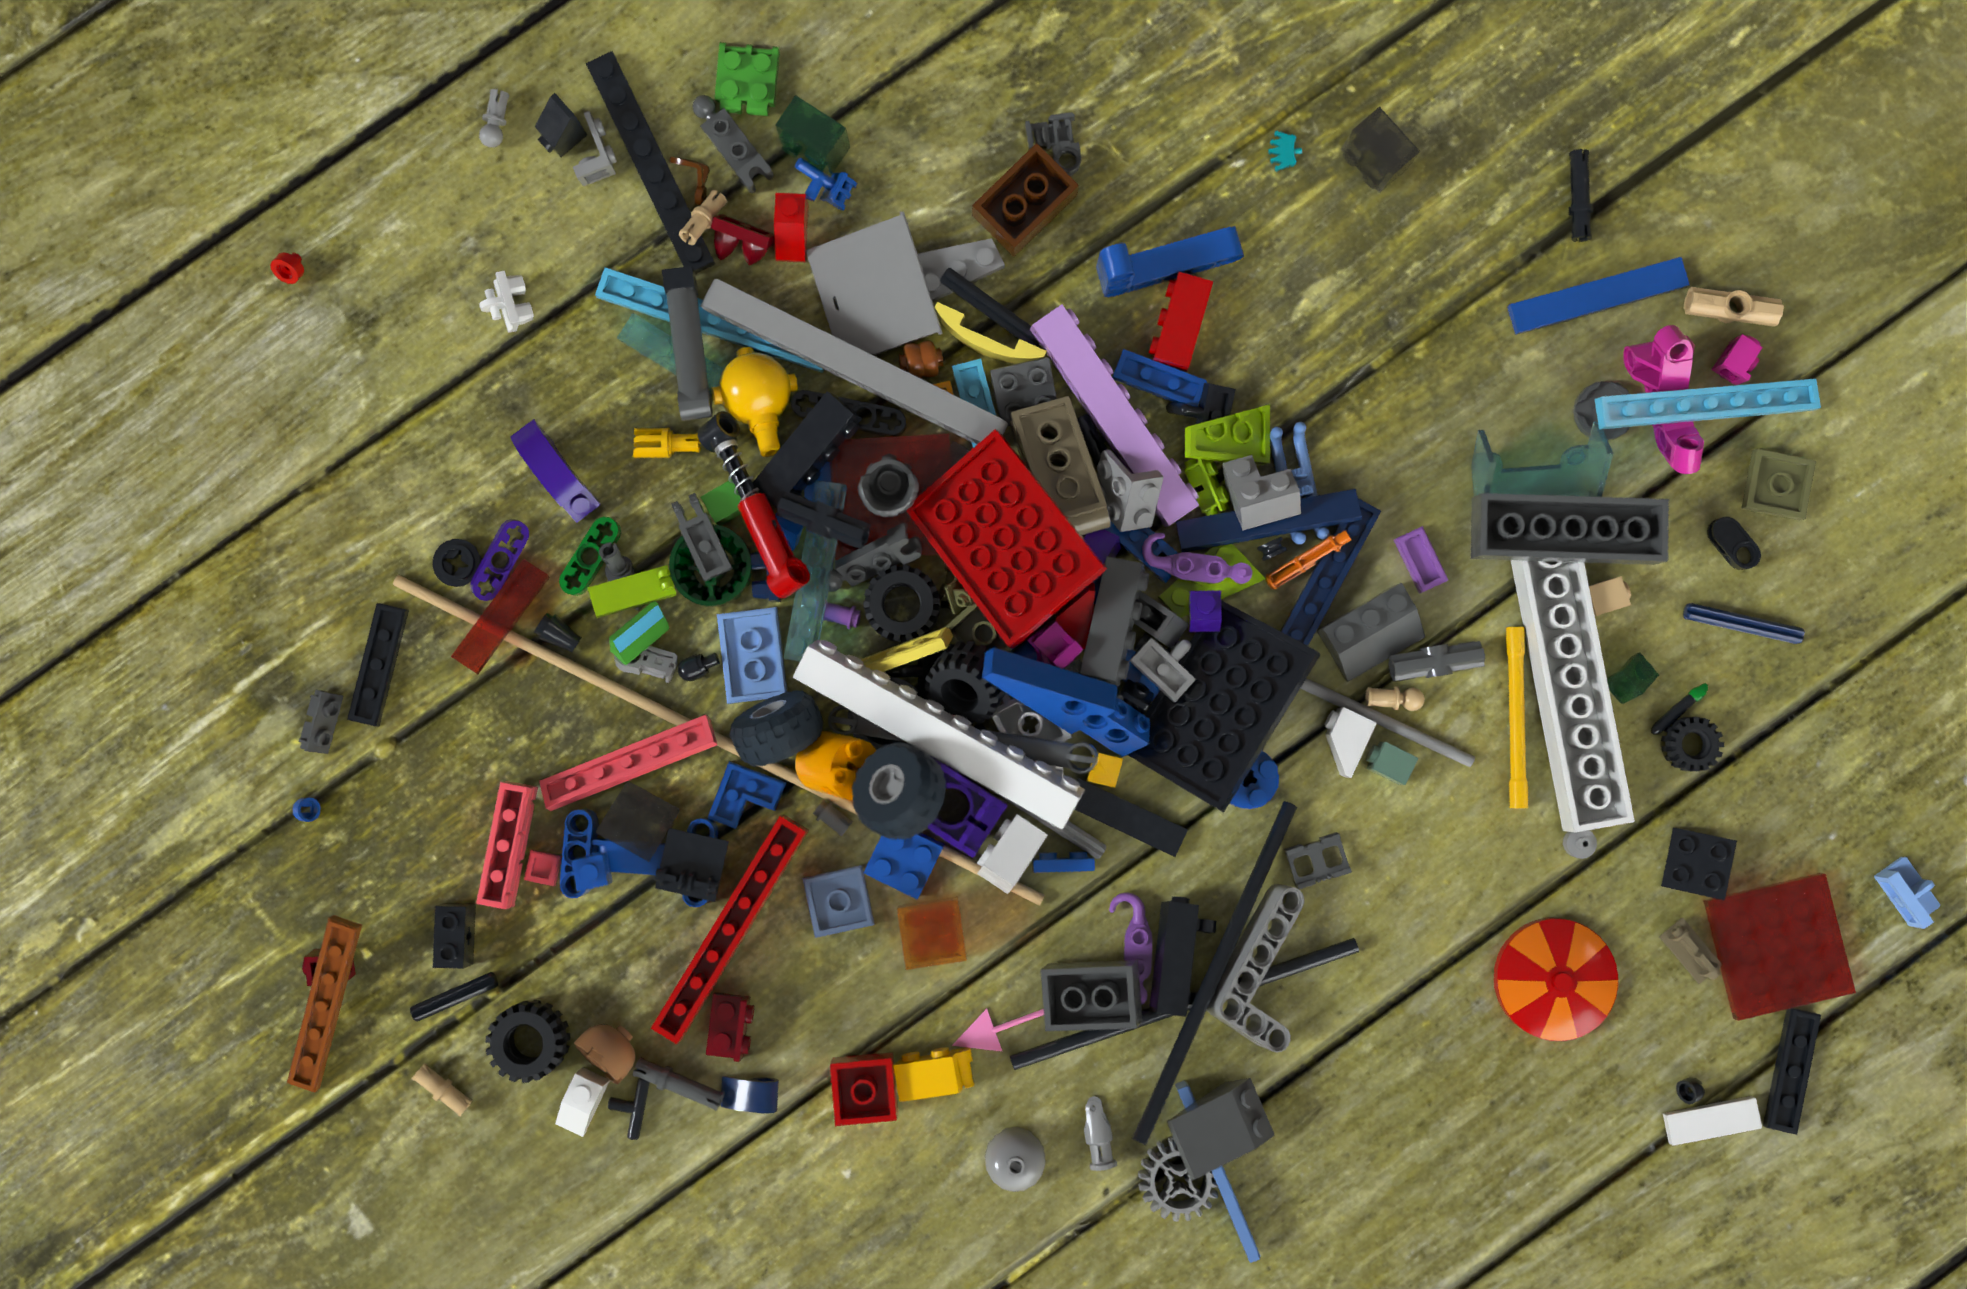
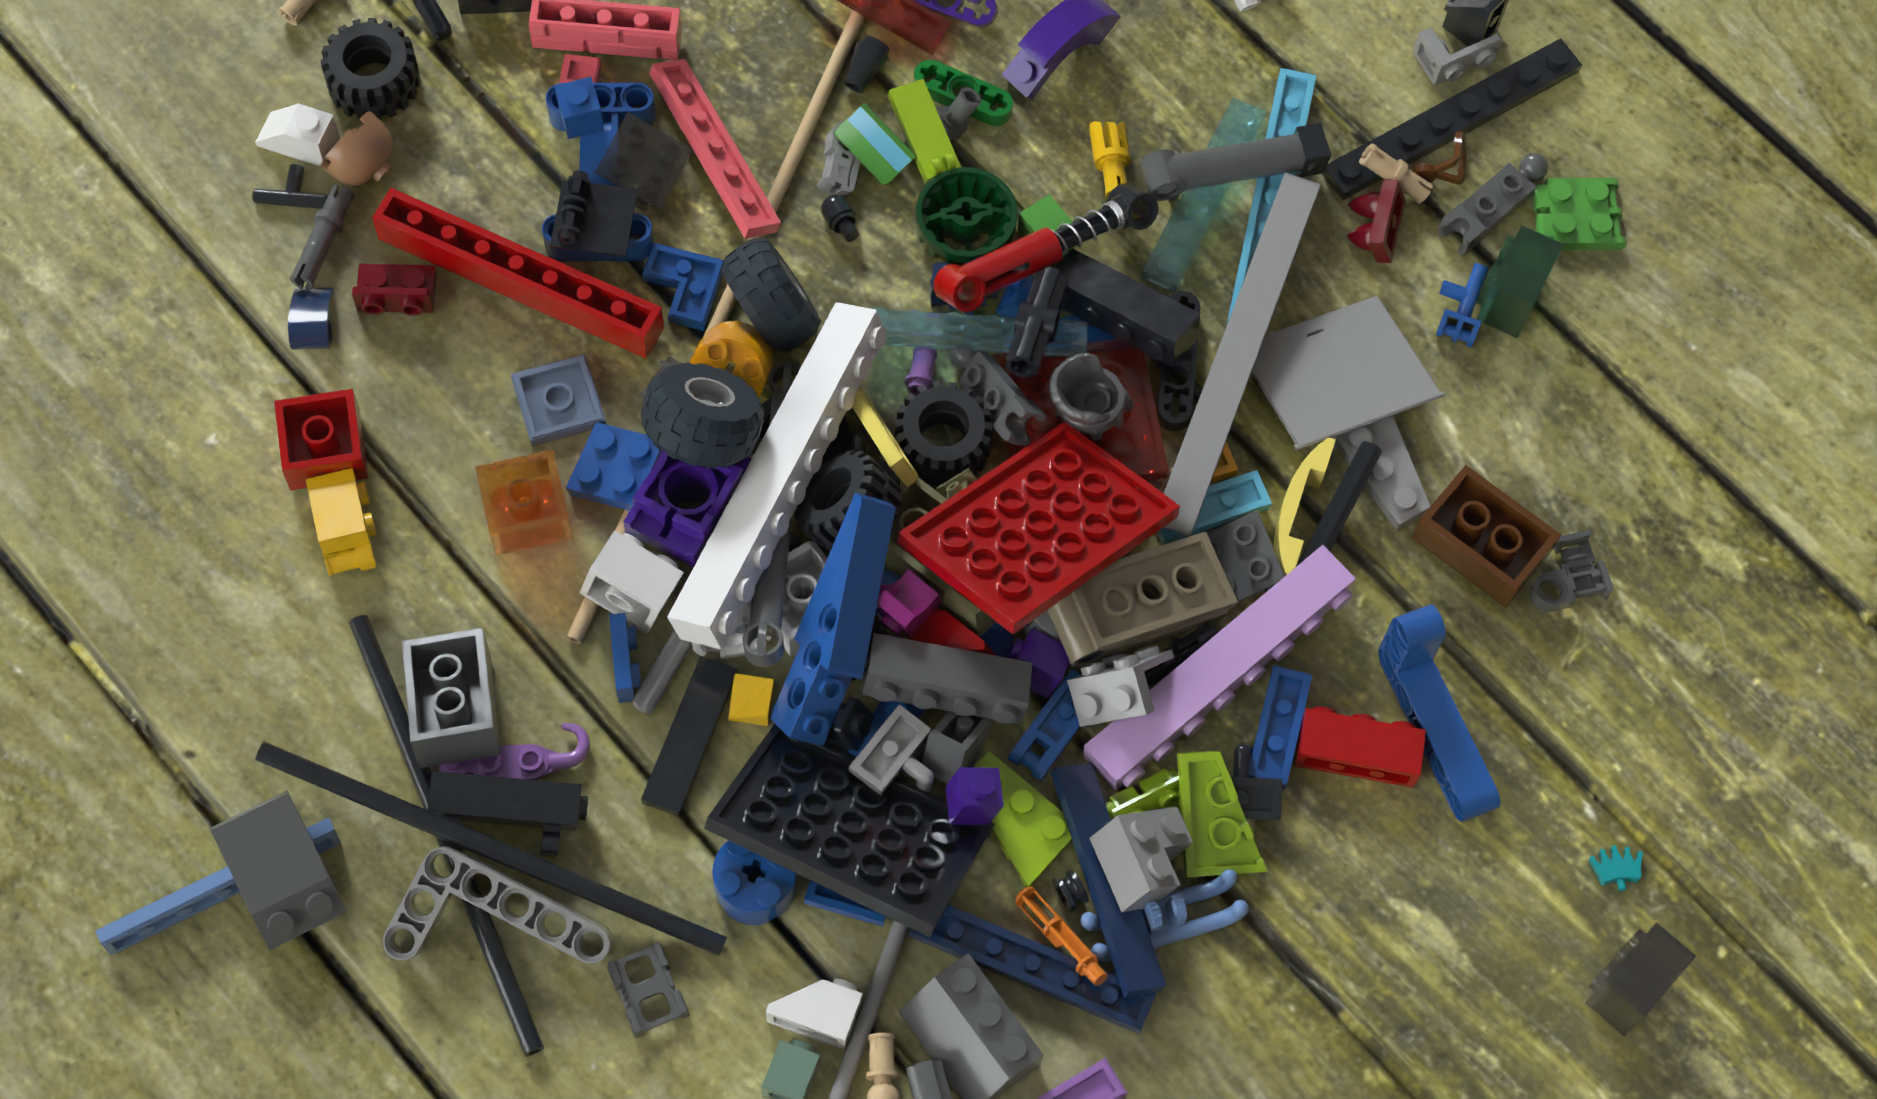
camera: 80 degrees right, 20 degrees down
dark grey hinge [671,493,733,582] -> none
yellow piece [711,347,798,457] -> none
light blue tile [717,607,788,704] -> none
red slope [774,193,809,263] -> none
dark orange piece [898,340,943,378] -> none
bright pink piece [952,1008,1044,1051] -> none
light grey cylinder [985,1127,1046,1192] -> none
light grey piece [1084,1096,1117,1171] -> none
light grey gear [1138,1136,1218,1222] -> none
medium lavender piece [1142,533,1252,584] -> none

